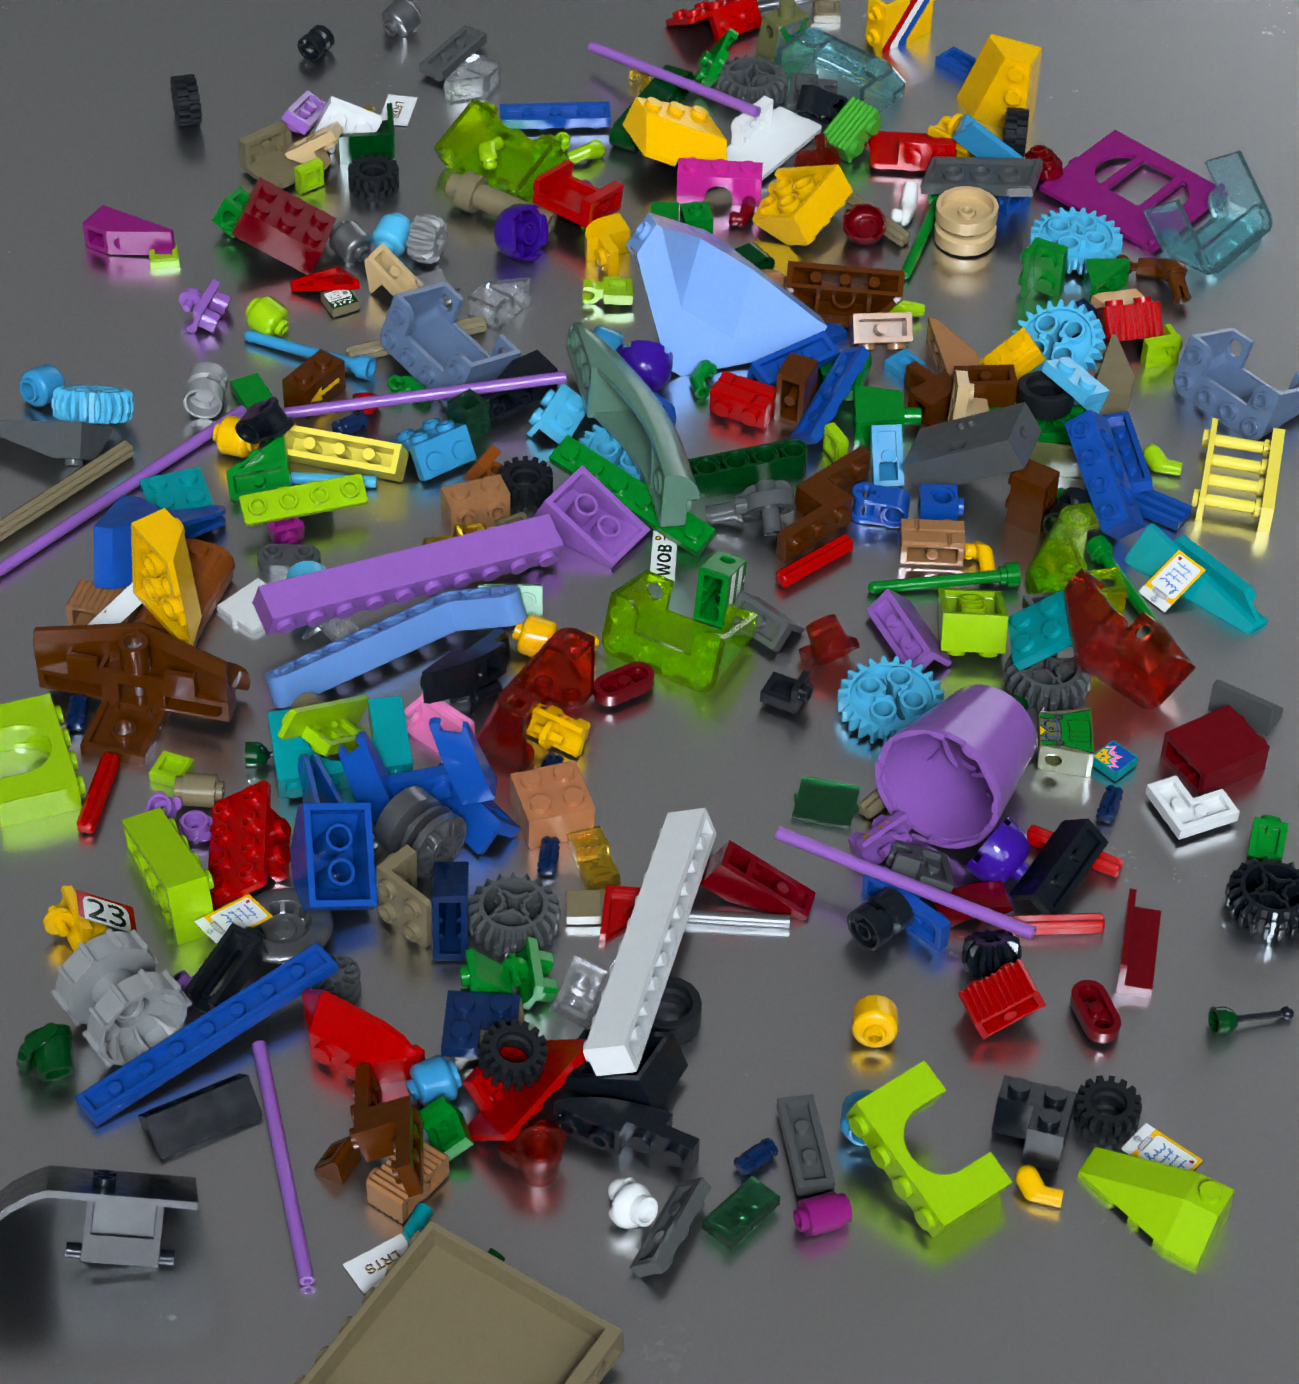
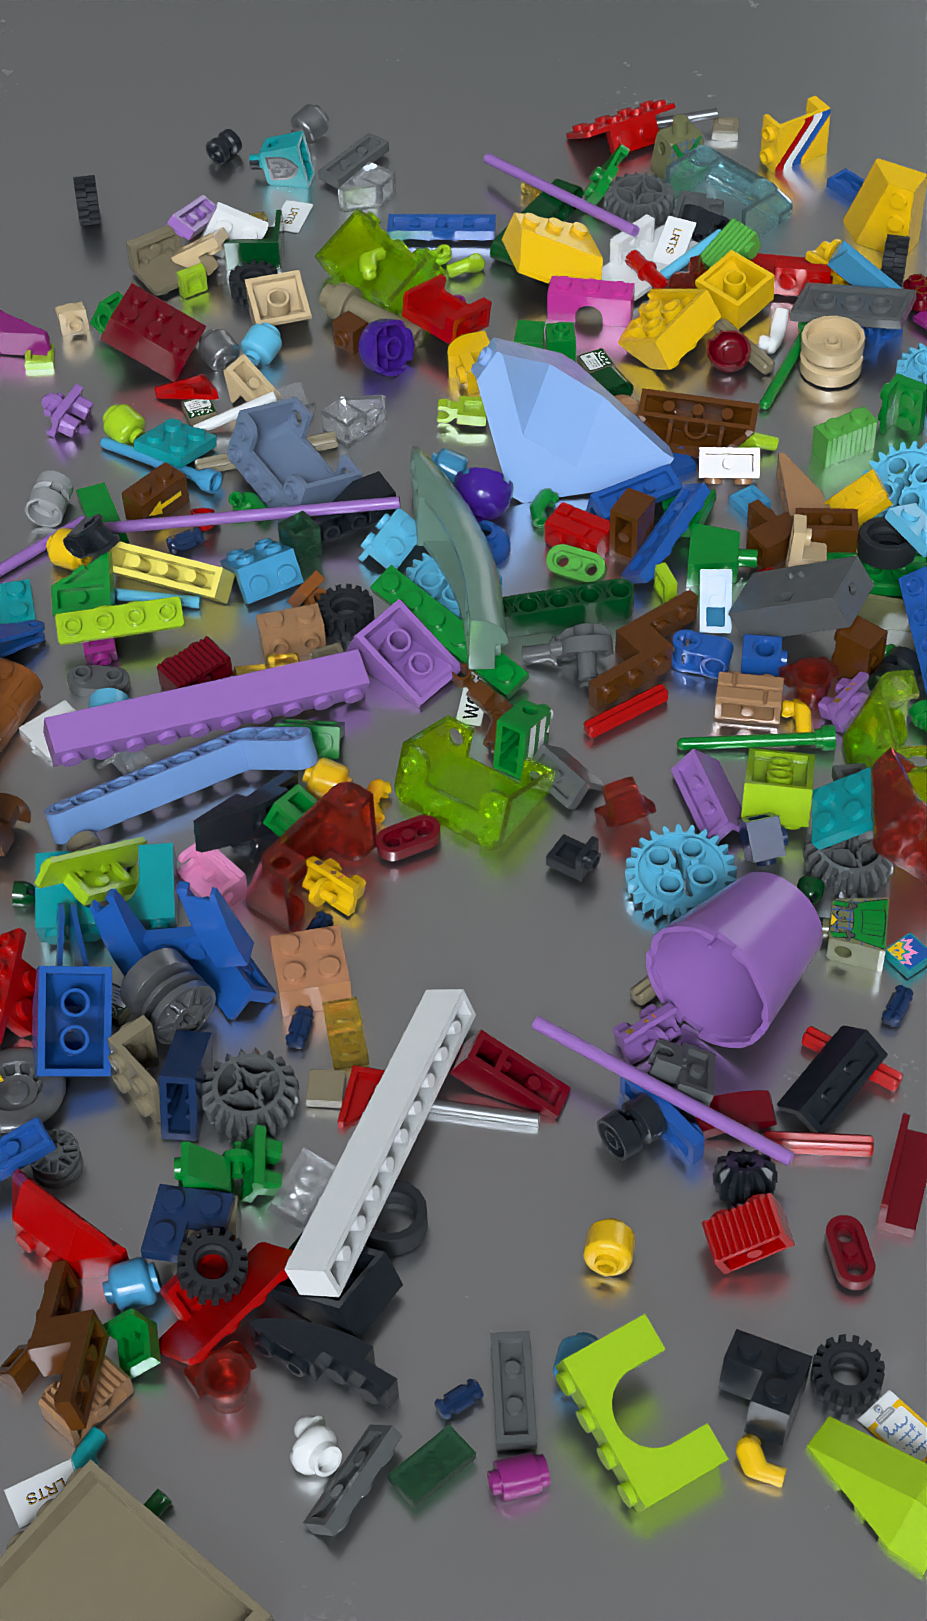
camera: 10 degrees right, 5 degrees up
light grey gear [406,214,449,264] -> none
dark red arm [729,196,756,229] -> none
clear green piece [791,776,860,831] -> none
dark purple cylinder [964,816,1030,883] -> none
none -> tan bracket [55,302,90,336]
none -> teal plate [134,418,217,469]
none -> dark red brick [157,636,233,691]
none -> white bar [193,391,277,432]
none -> tan slope [245,270,312,326]
none -> teal torso [249,131,315,189]
none -> green brick [263,783,323,845]
none -> reddish brown plate [332,311,368,355]
none -> reddish brown arm [452,663,513,750]
none -> bright green plate [546,544,607,584]
none -> tile [577,348,615,374]
none -> red axle [625,250,668,289]
none -> white sticker [652,216,696,265]
none -> medium azure bar [660,229,721,279]
none -> yellow slope [695,250,775,330]
none -> brick [737,812,788,866]
none -> clear red piece [778,657,839,711]
none -> bright green brick [811,406,878,467]
none -> medium lavender hips [818,671,877,733]

